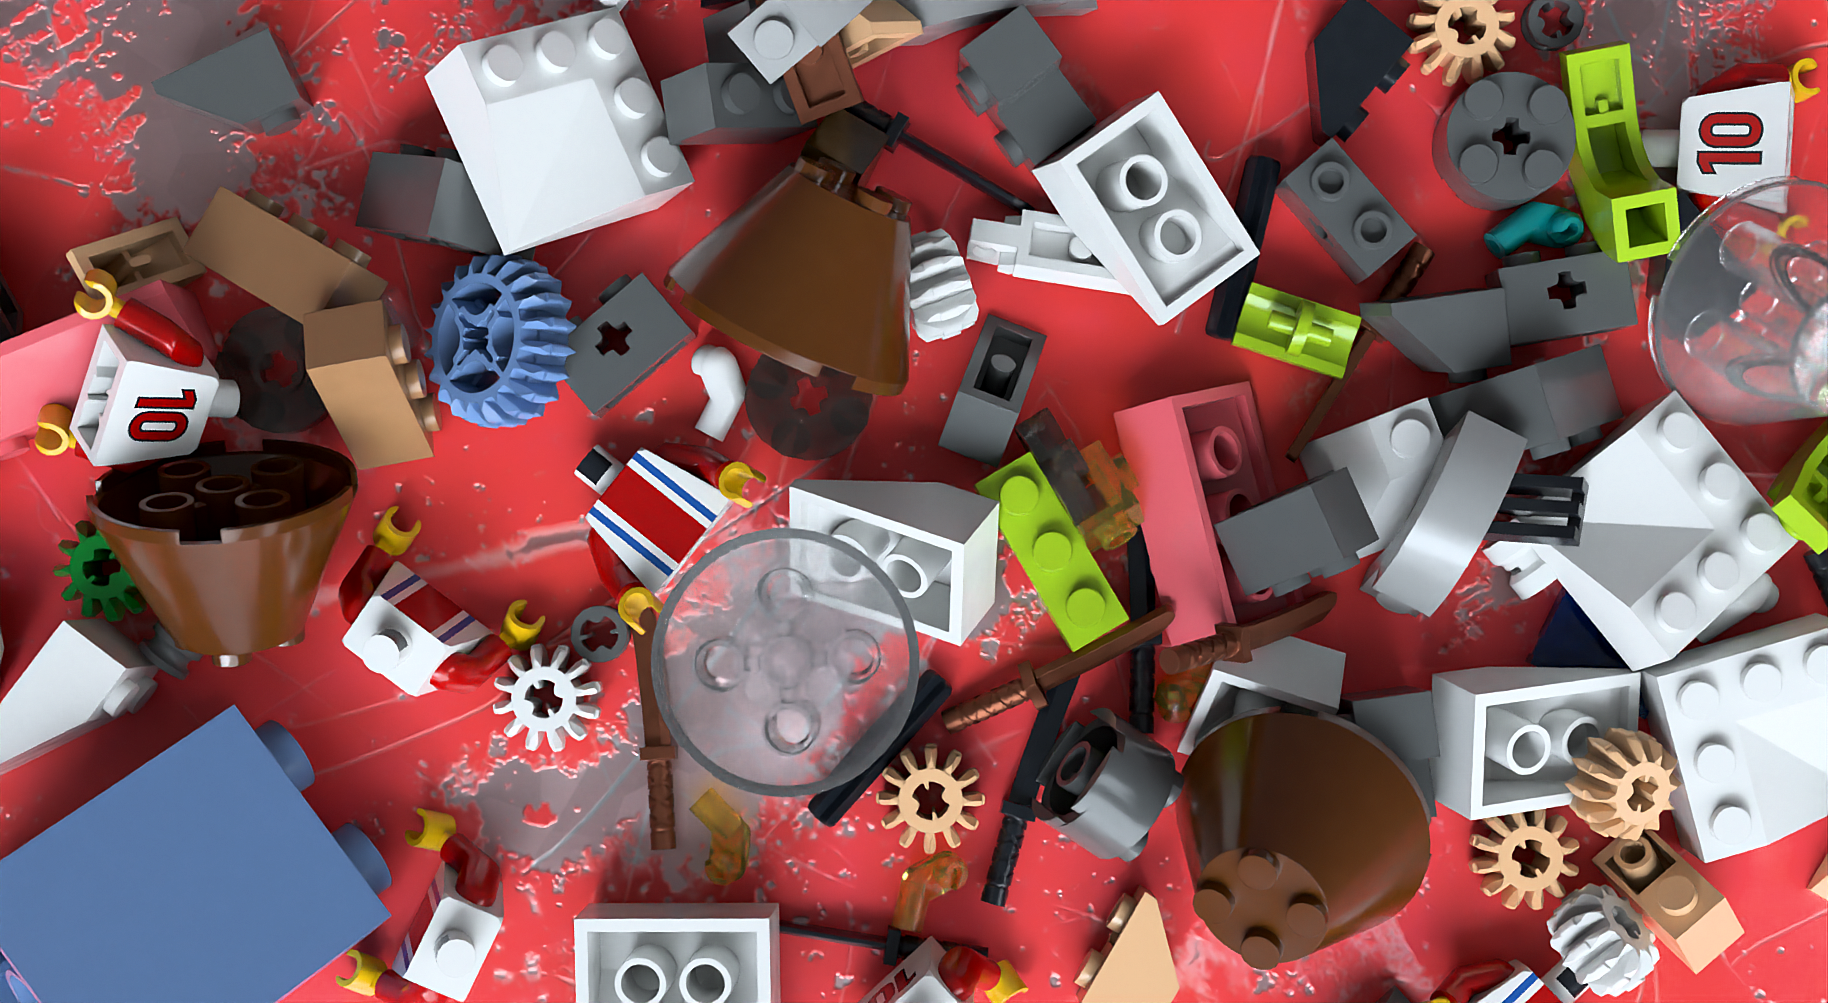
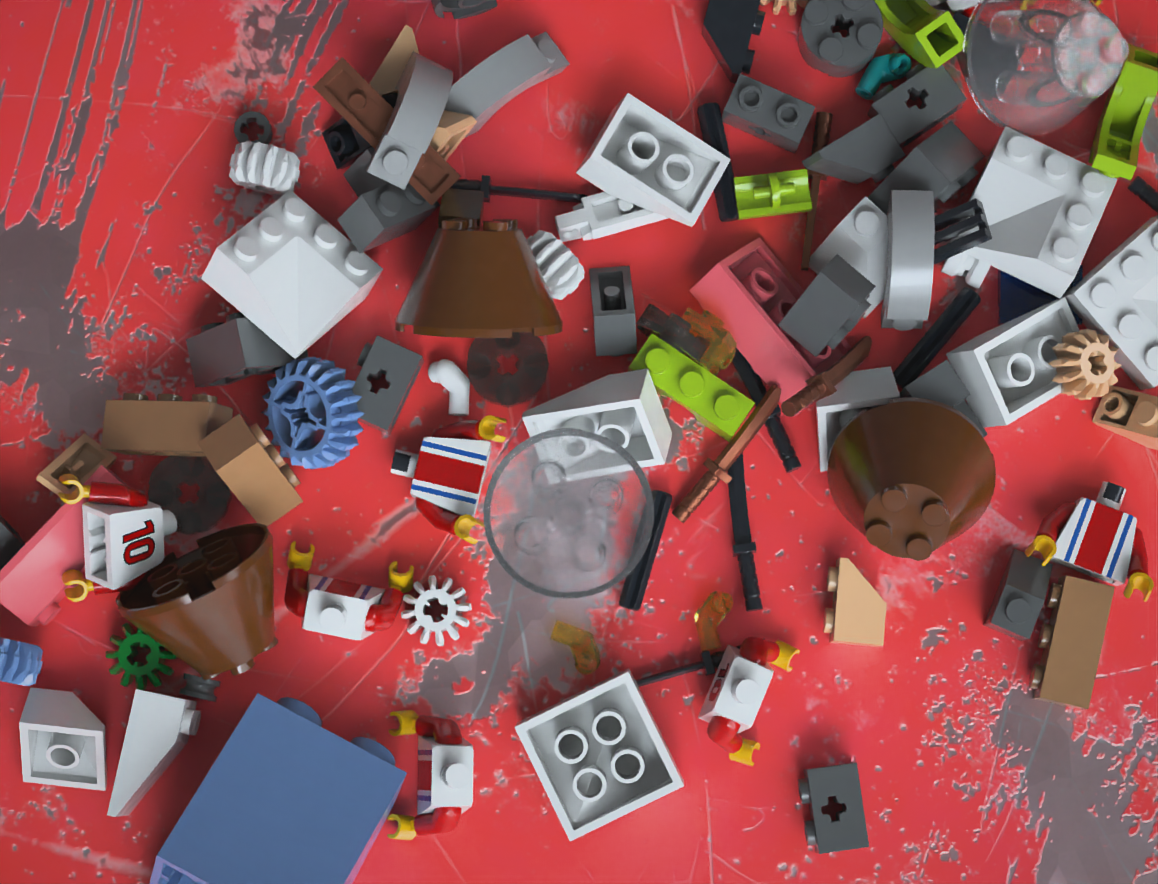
camera: 25 degrees left, 5 degrees down
dark grey slope [151,28,314,137] -> none
dark grey bush [571,606,631,663] -> none
copper sword [631,607,678,850] -> none
light nougat gear [876,743,985,854] -> none
dark grey brick [955,4,1097,175] -> none
dark grey brick [1032,707,1184,862] -> none
clear yellow arm [1155,662,1214,723] -> none
light nougat gear [1468,808,1579,910] -> none
white gear [1546,883,1660,997] -> none
white arm [1696,573,1779,643] -> none
none -> black axle [893,287,981,389]

